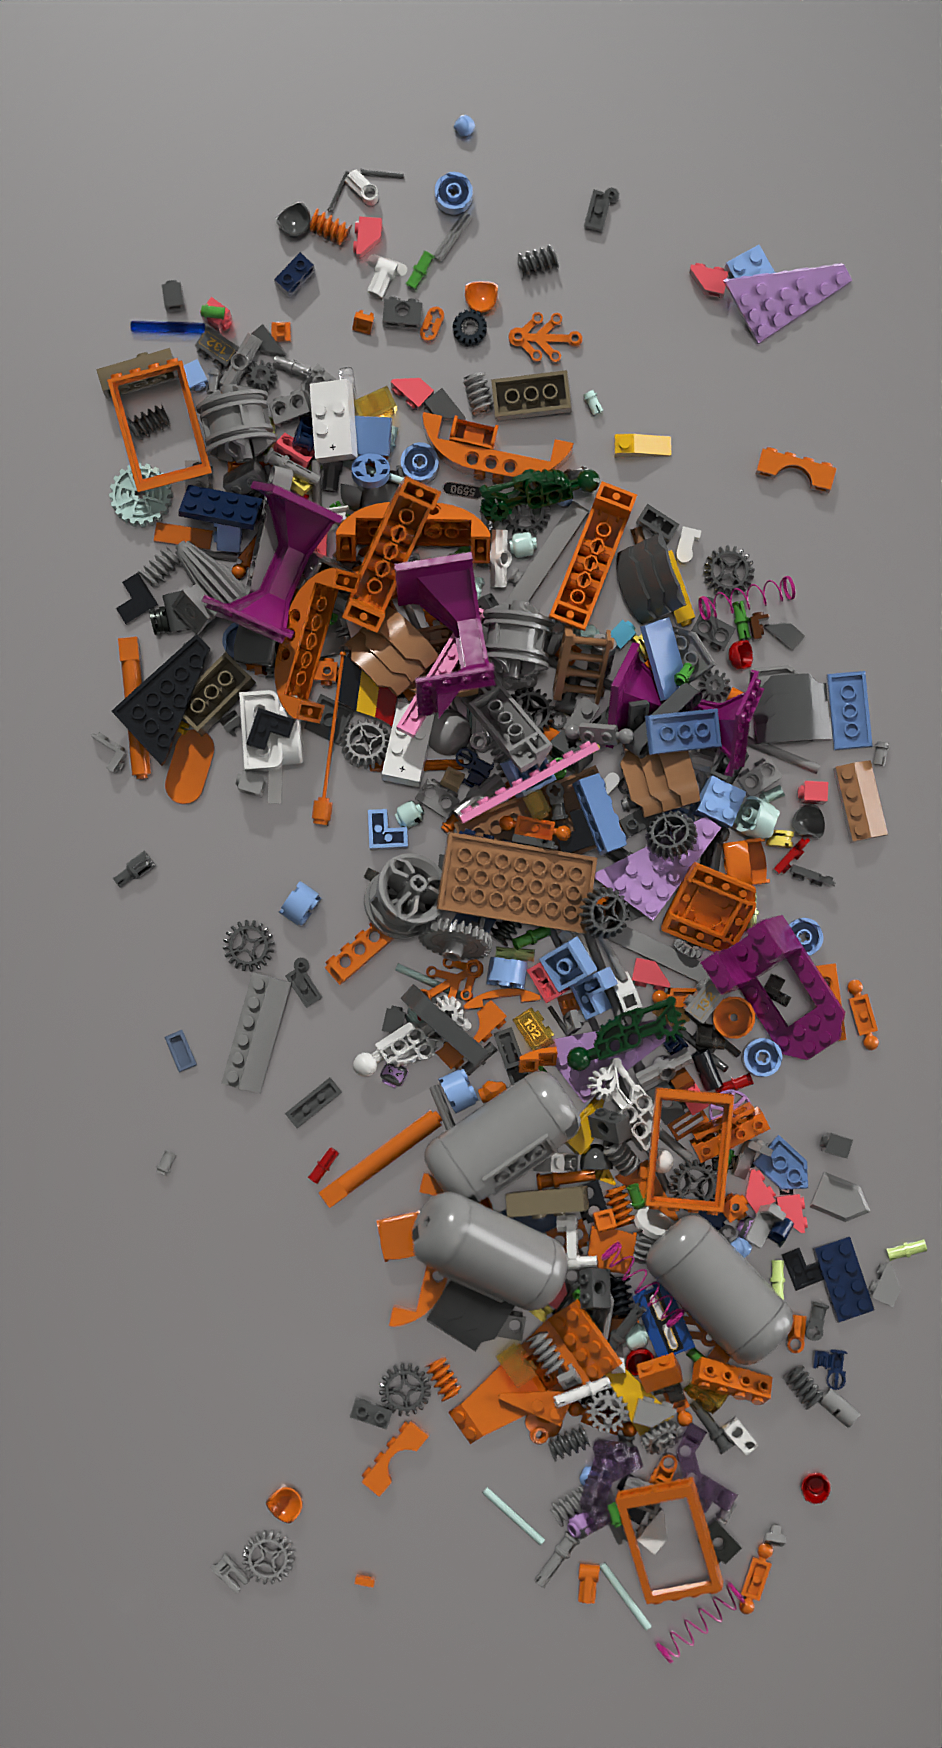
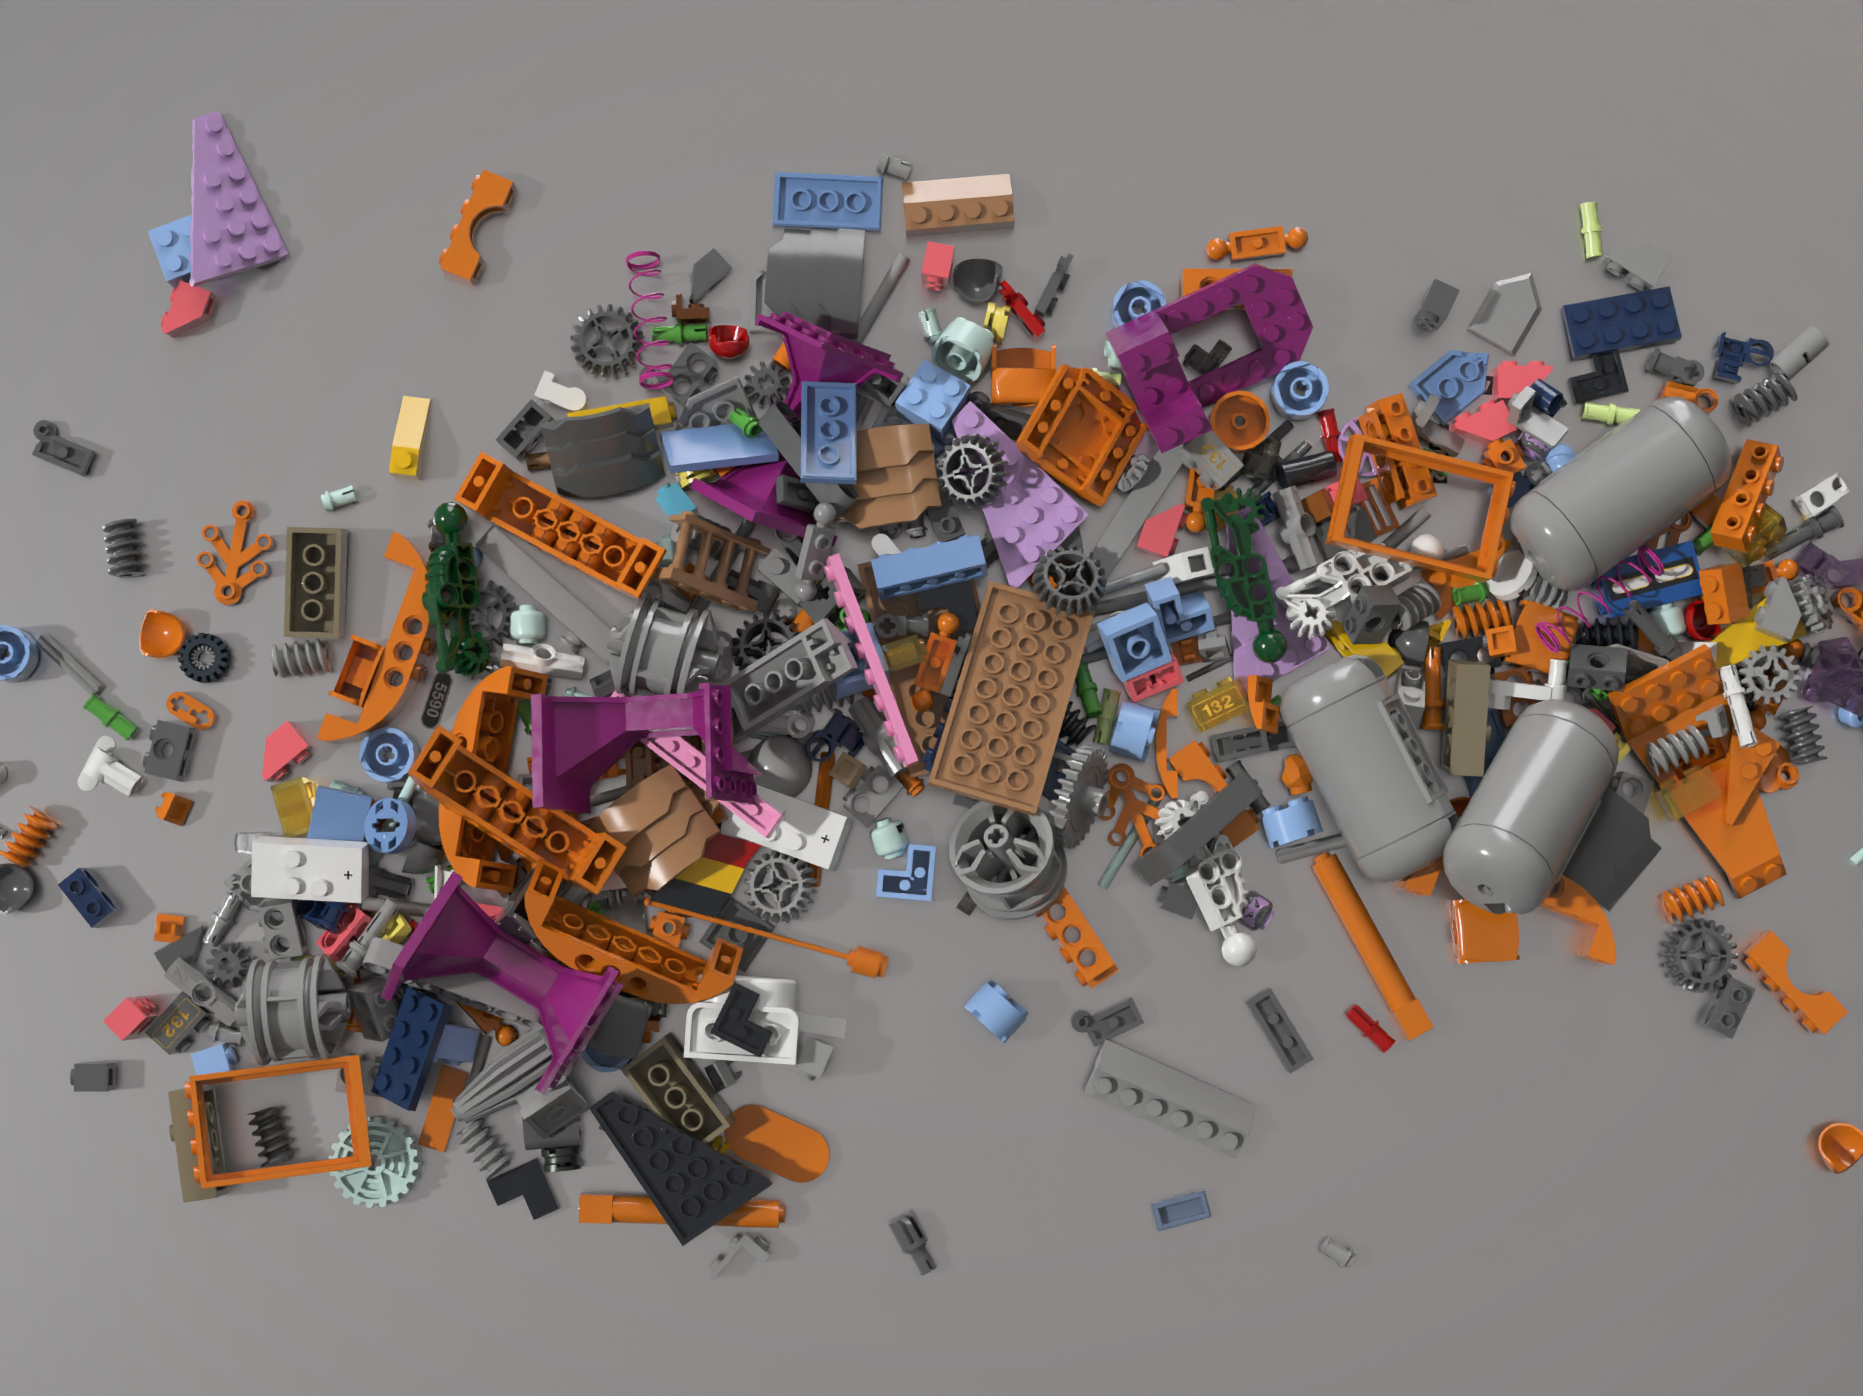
camera: 80 degrees left, 0 degrees up
clear blue axle [130,320,206,334] -> none
bright green pin [201,304,225,320] -> none
dark grey gear [223,920,275,972] -> none
coral slope [353,216,382,259] -> none
dark grey slope [424,388,466,422] -> none
dark grey gear [668,1160,717,1211] -> none
light grey brick [737,757,783,797] -> none

